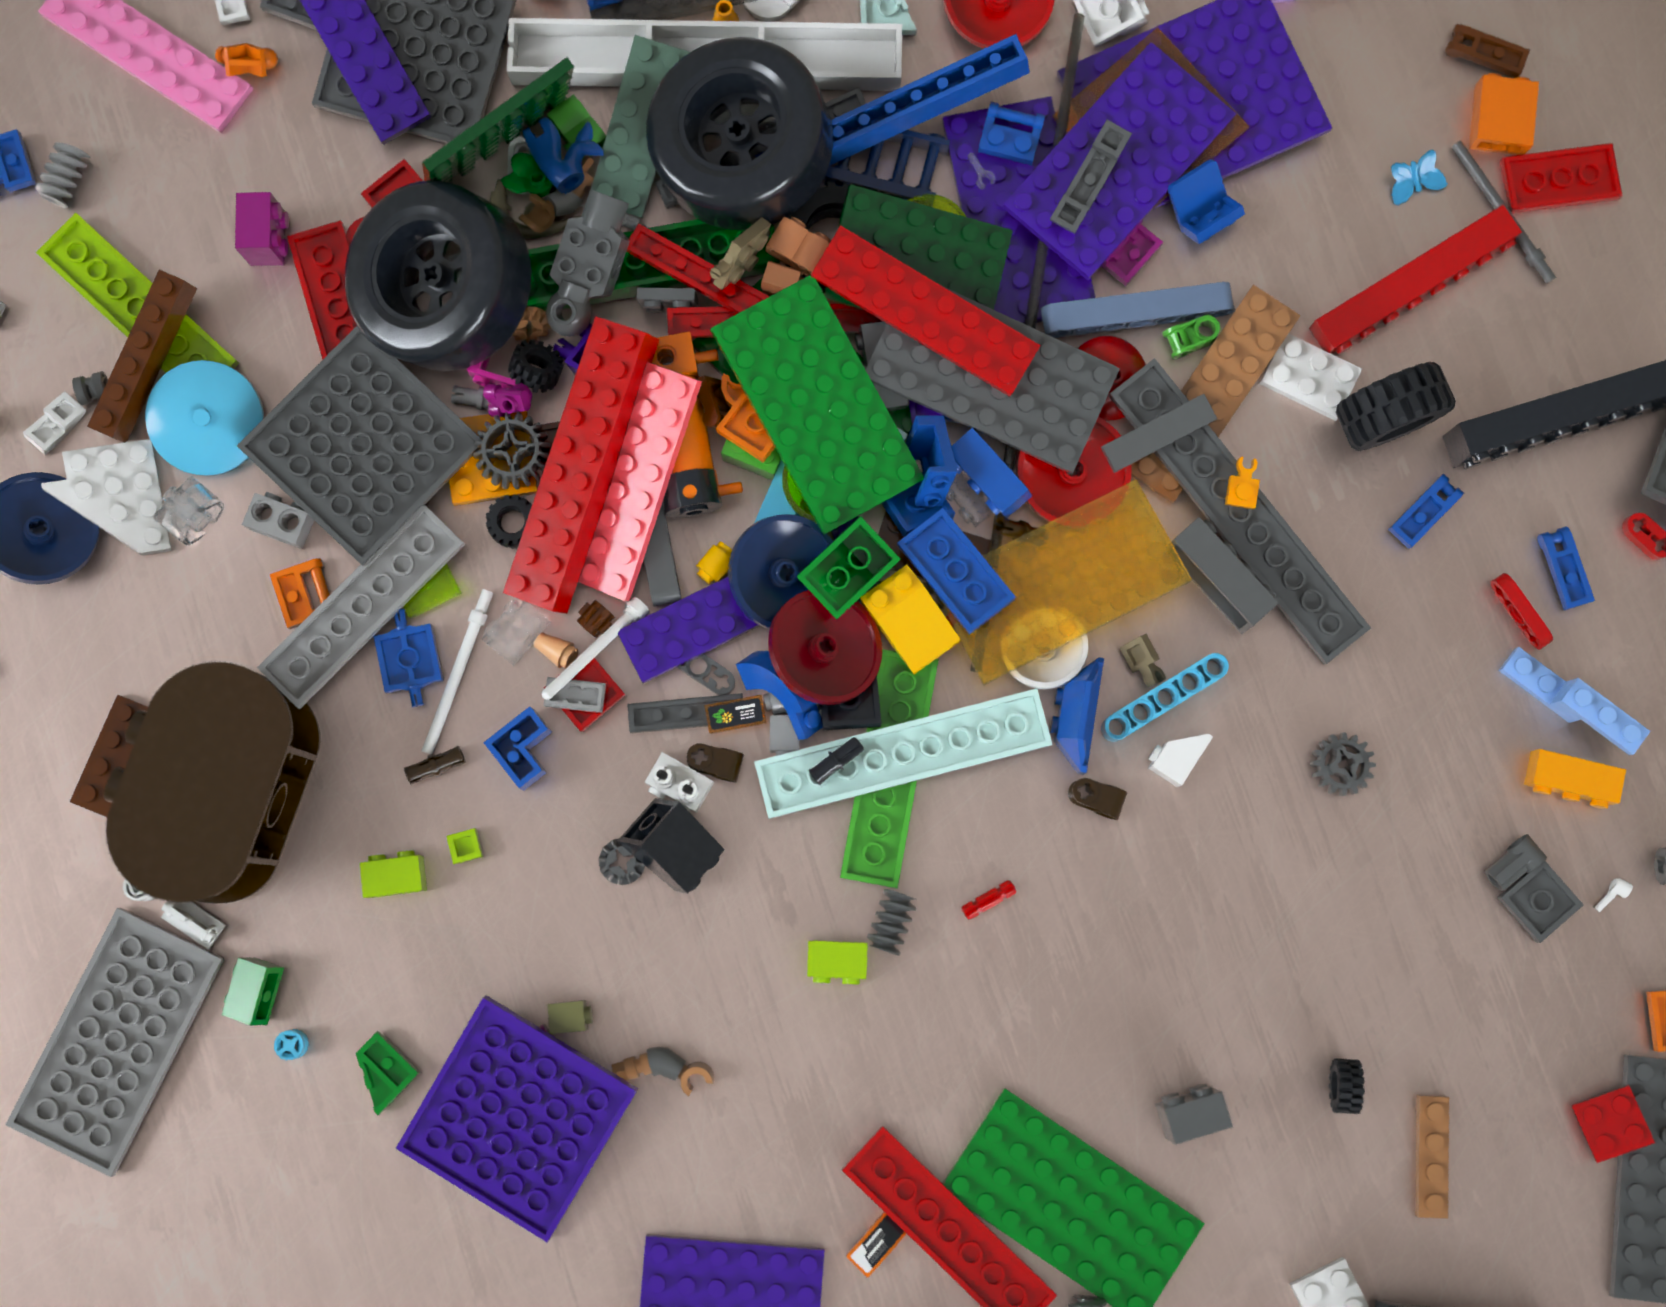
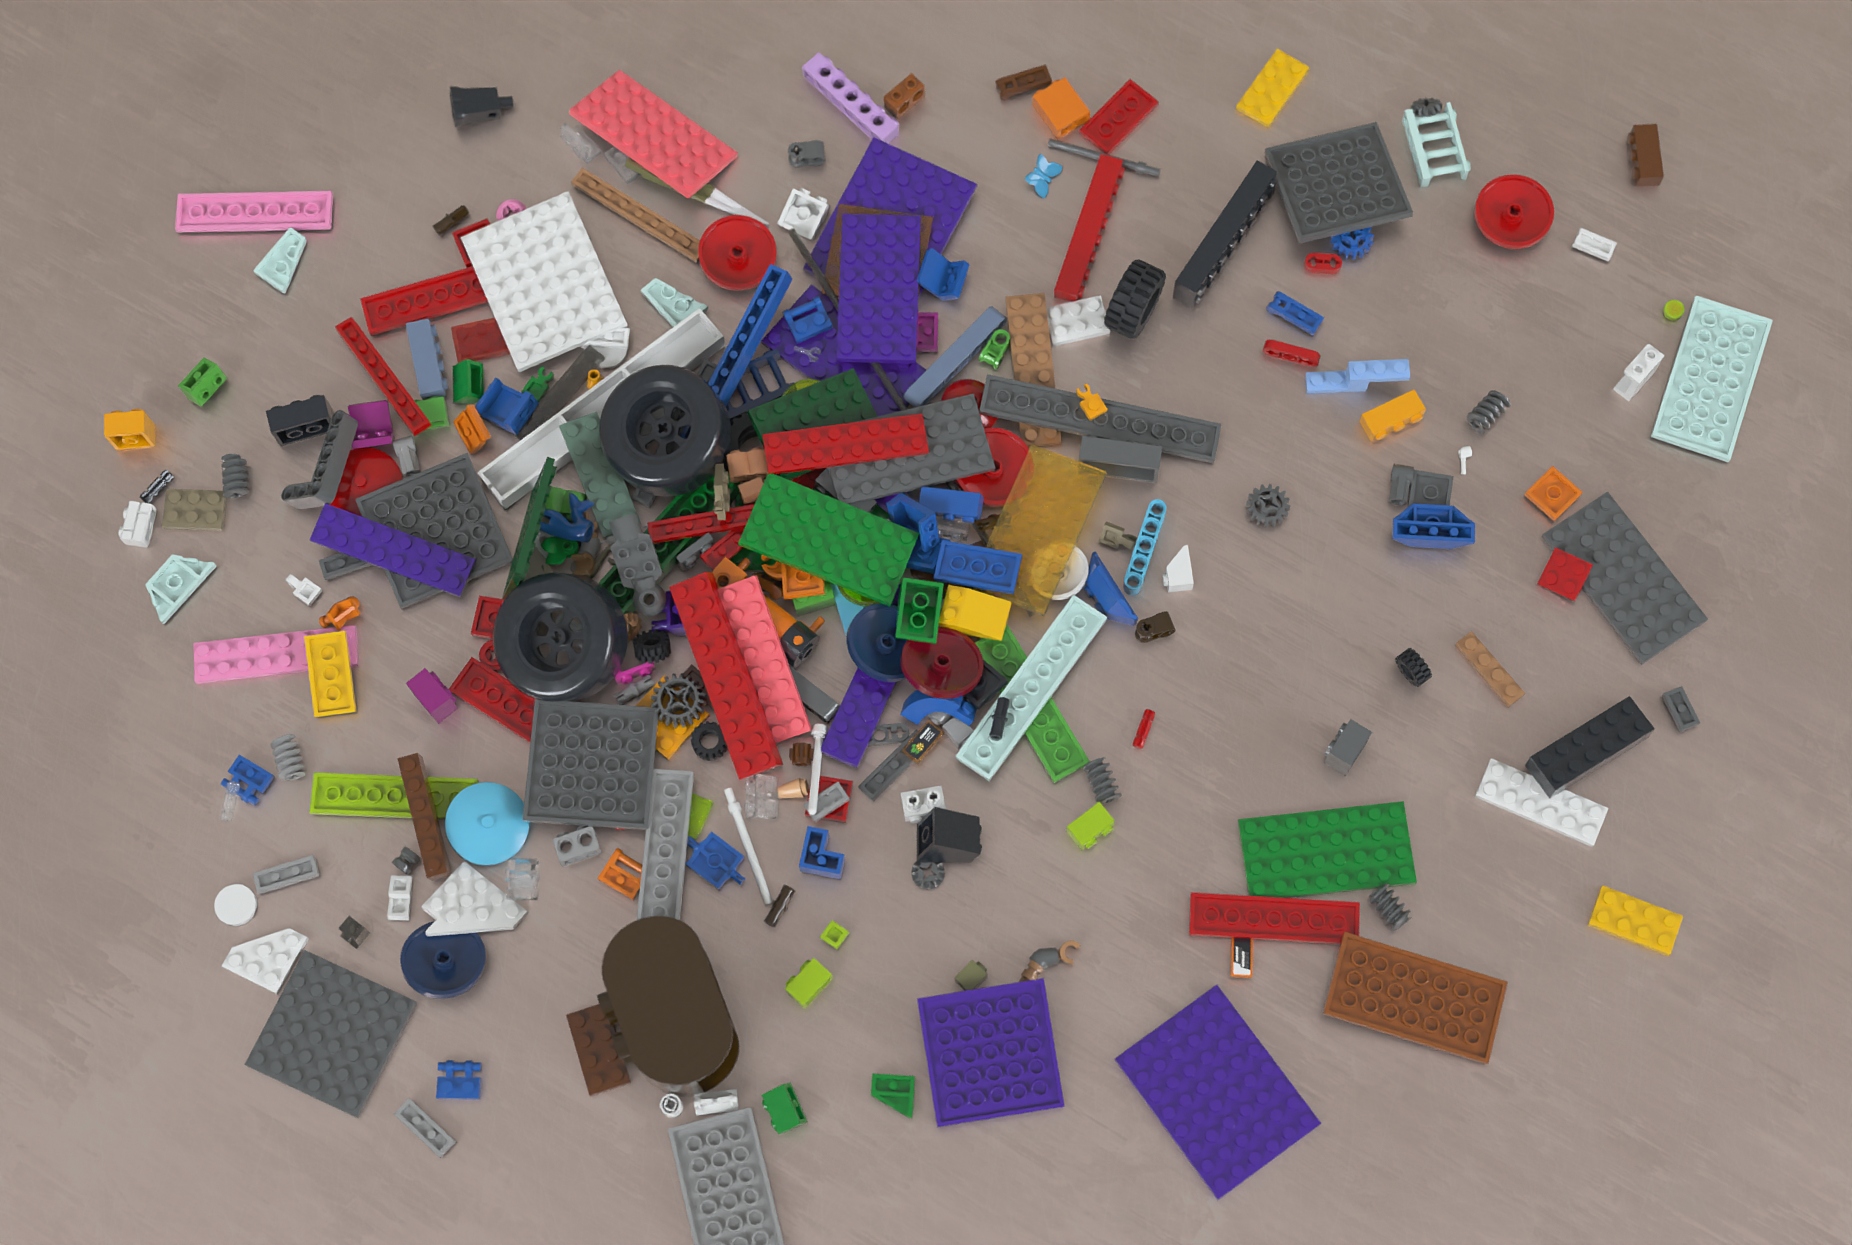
camera: 35 degrees left, 10 degrees down
medium azure wheel [274,1029,309,1060] -> none
magenta plate [483,383,532,417] -> none
dark brown piece [687,743,744,783] -> none
yellow brick [696,541,732,585] -> none
dark grey slope [1050,120,1132,234] -> none
dark grey tile [1101,394,1217,473] -> none
blue plate [1388,473,1464,549] -> none
none -> yellow plate [304,631,357,717]
none -> blue wedge [1392,503,1475,549]

